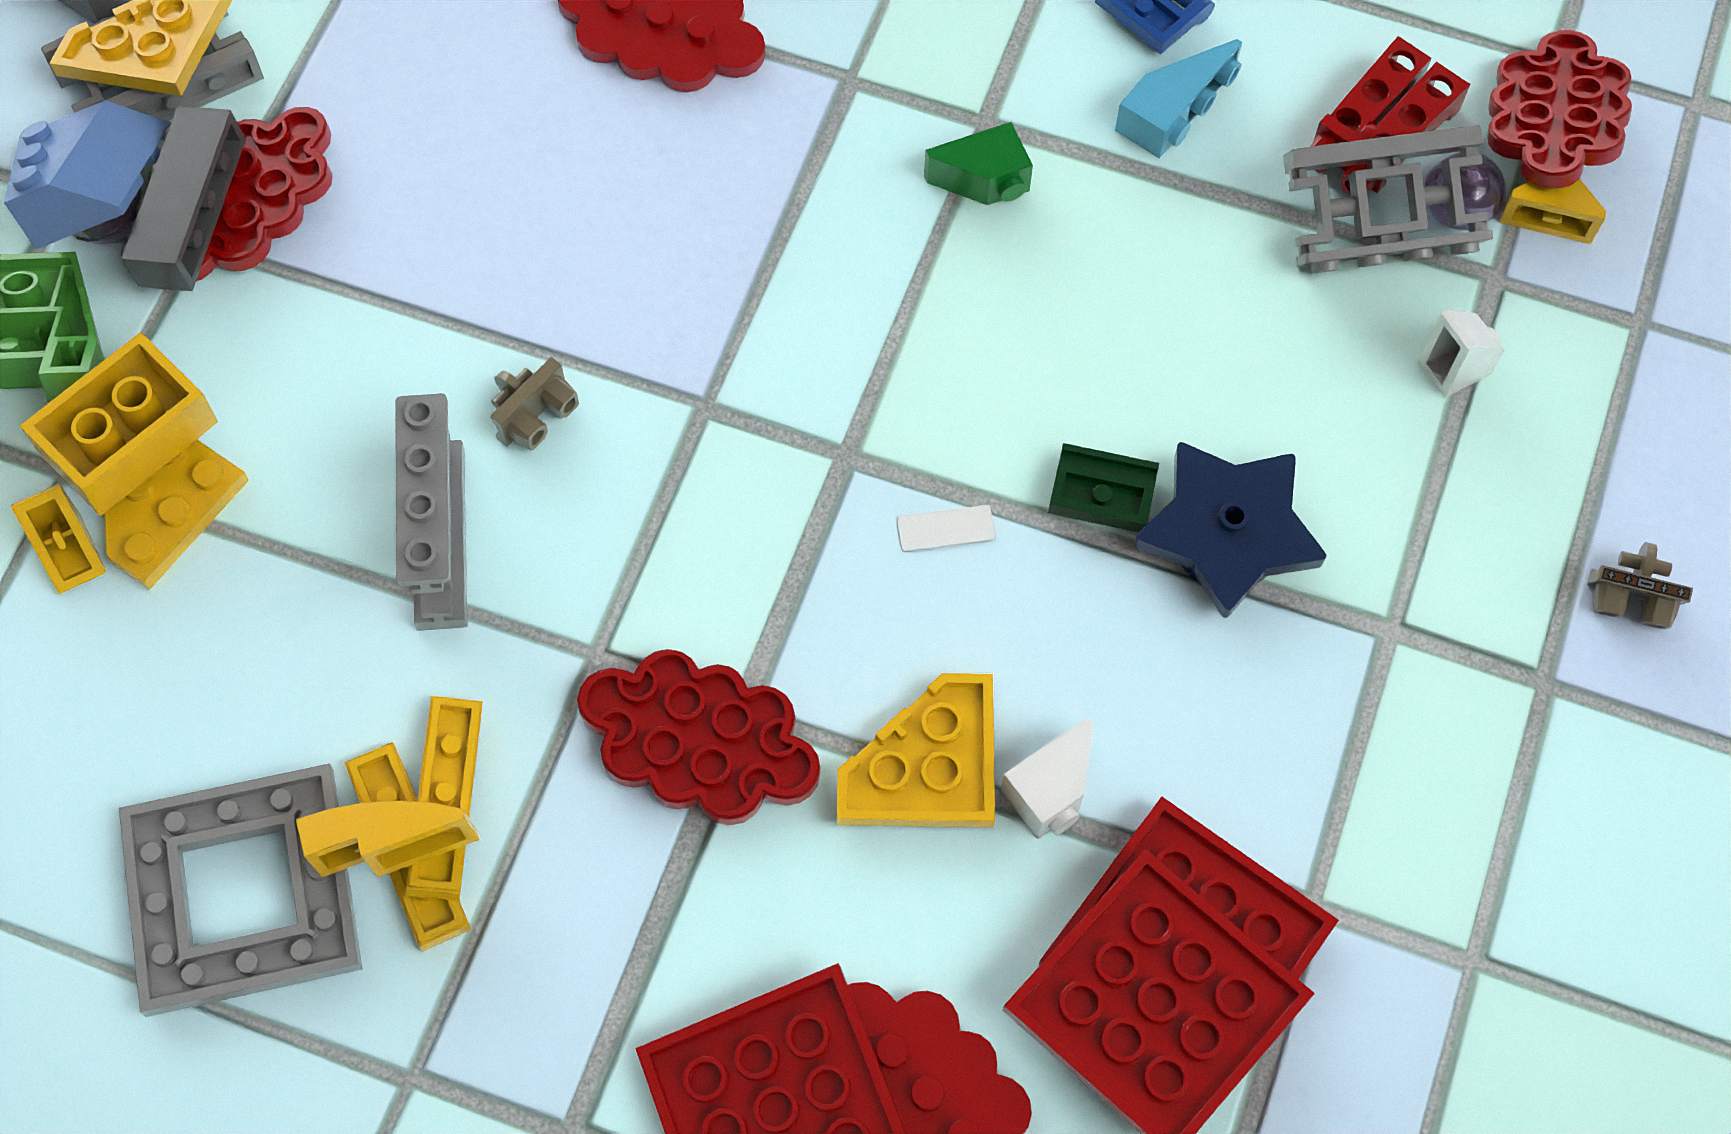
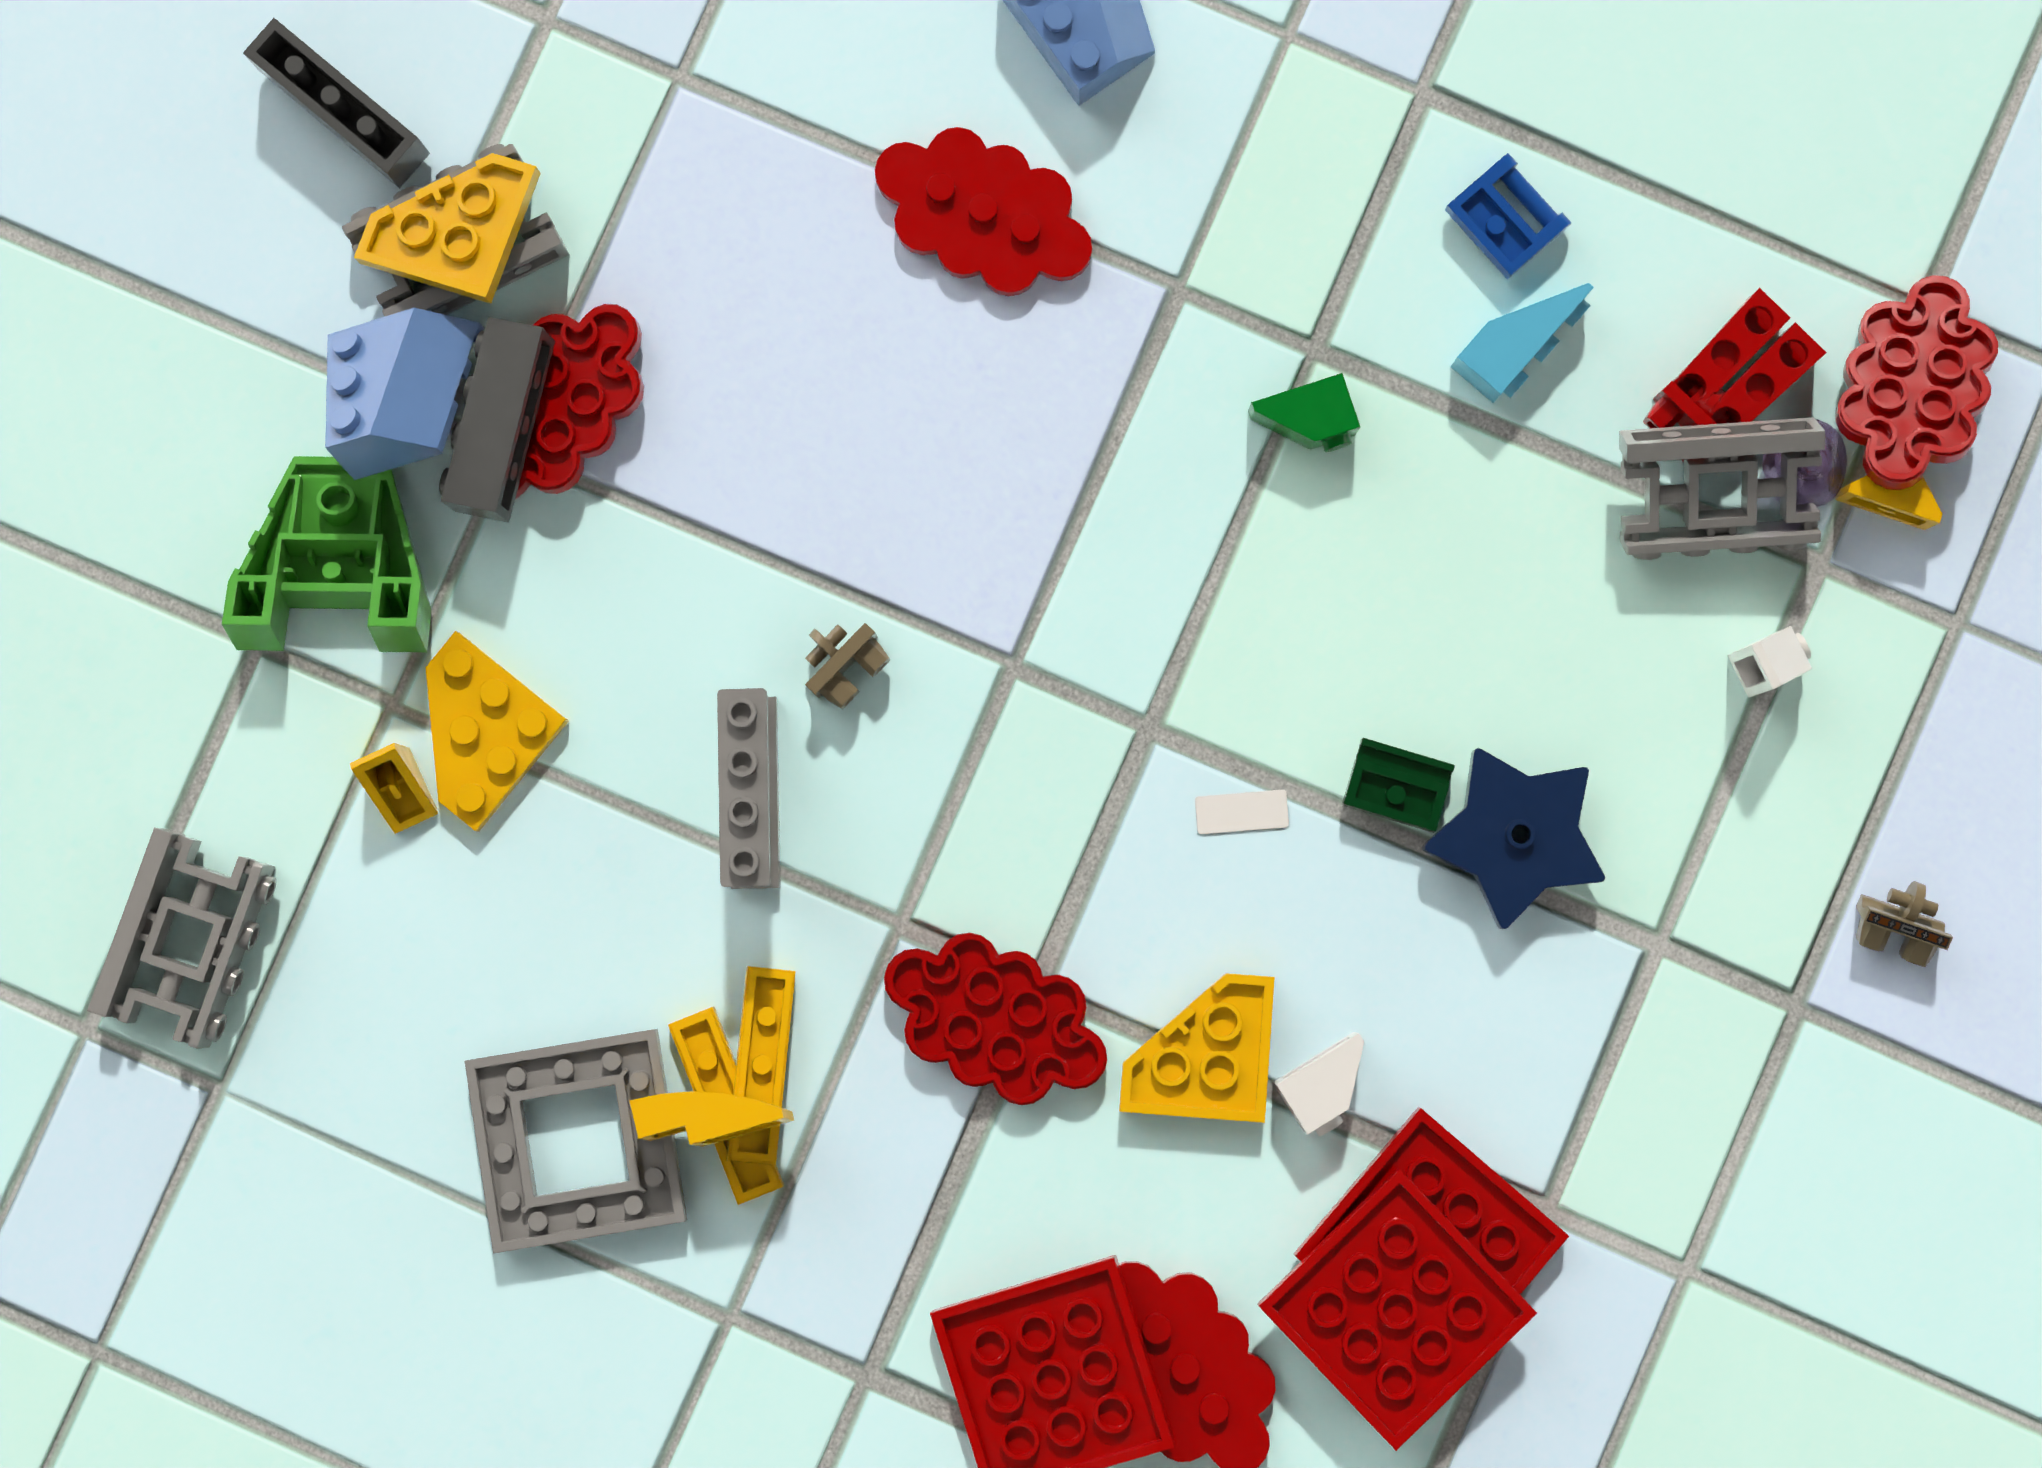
camera: 10 degrees right, 20 degrees up
yellow brick [20,332,218,516] -> none

